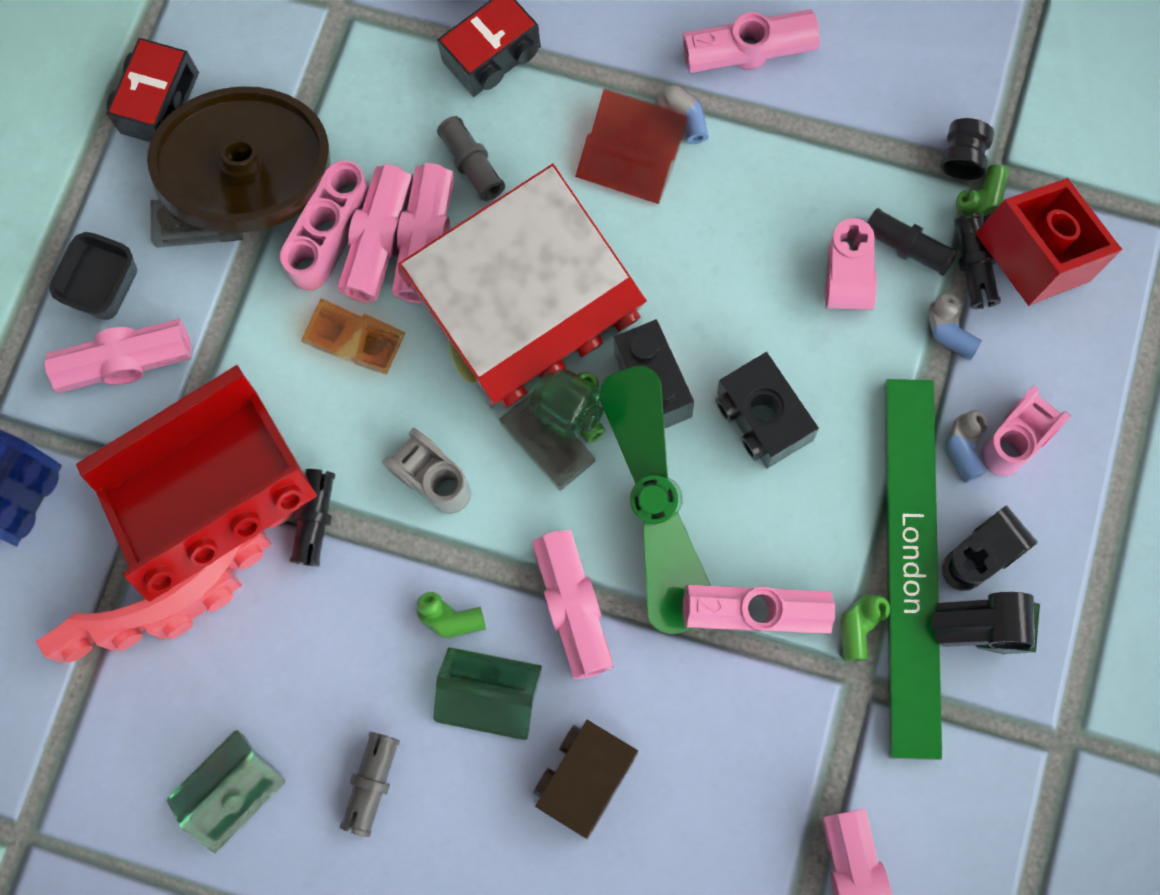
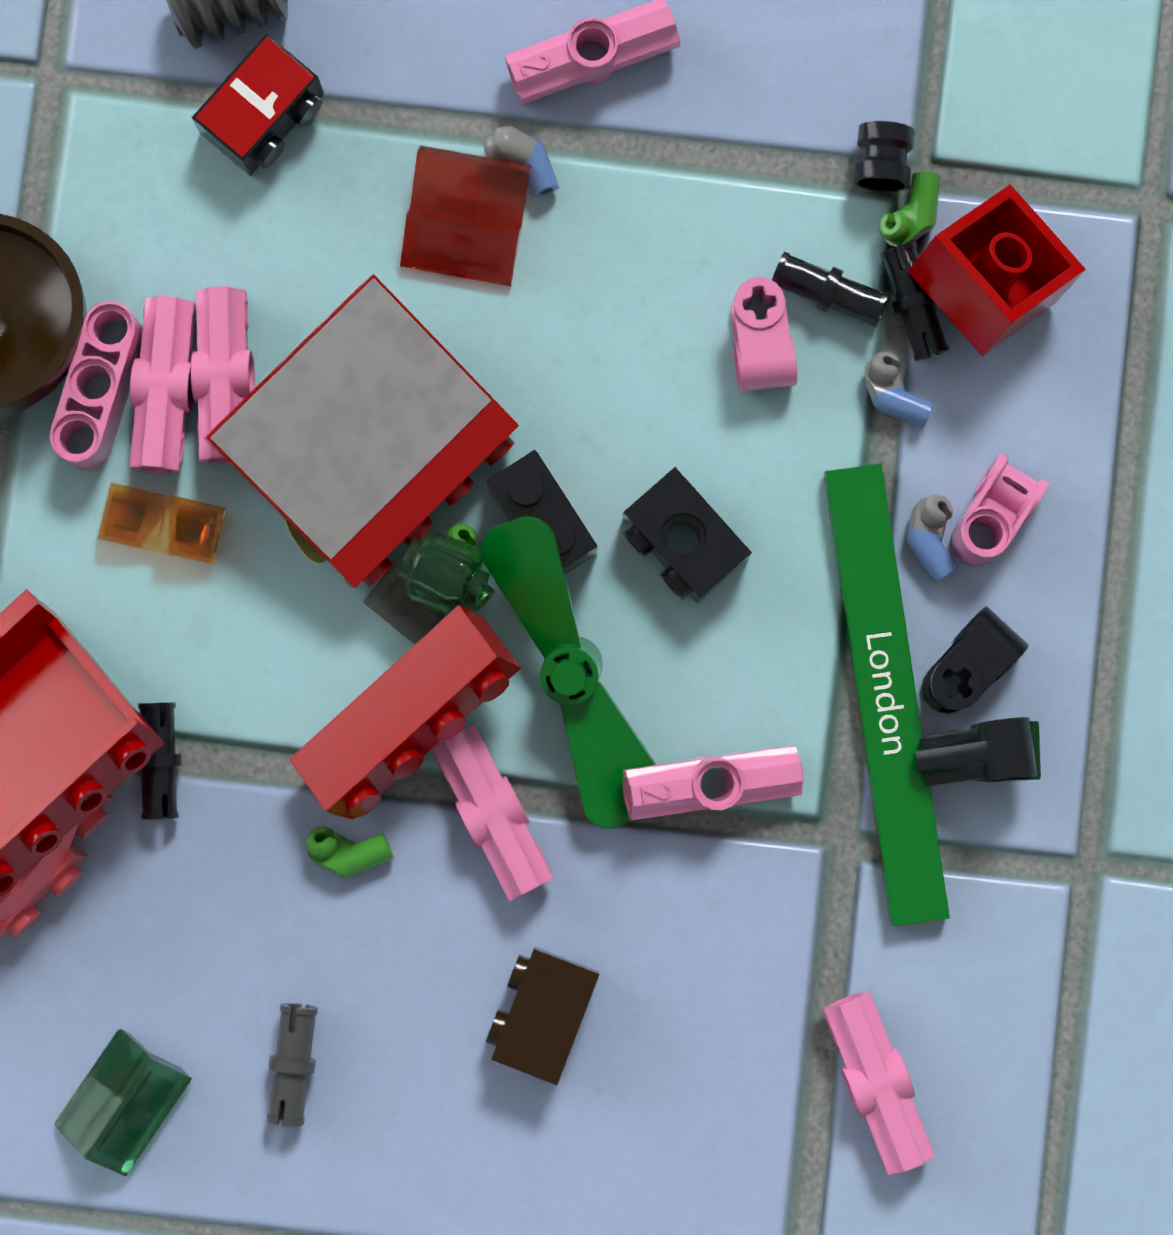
camera: 20 degrees left, 10 degrees up
light grey piece [382,427,471,514] -> none
clear green panel [433,647,542,740] -> none
dark grey pin [437,116,505,201] -> none
bright green arm [840,594,890,661] -> none
none -> red brick [289,605,521,820]

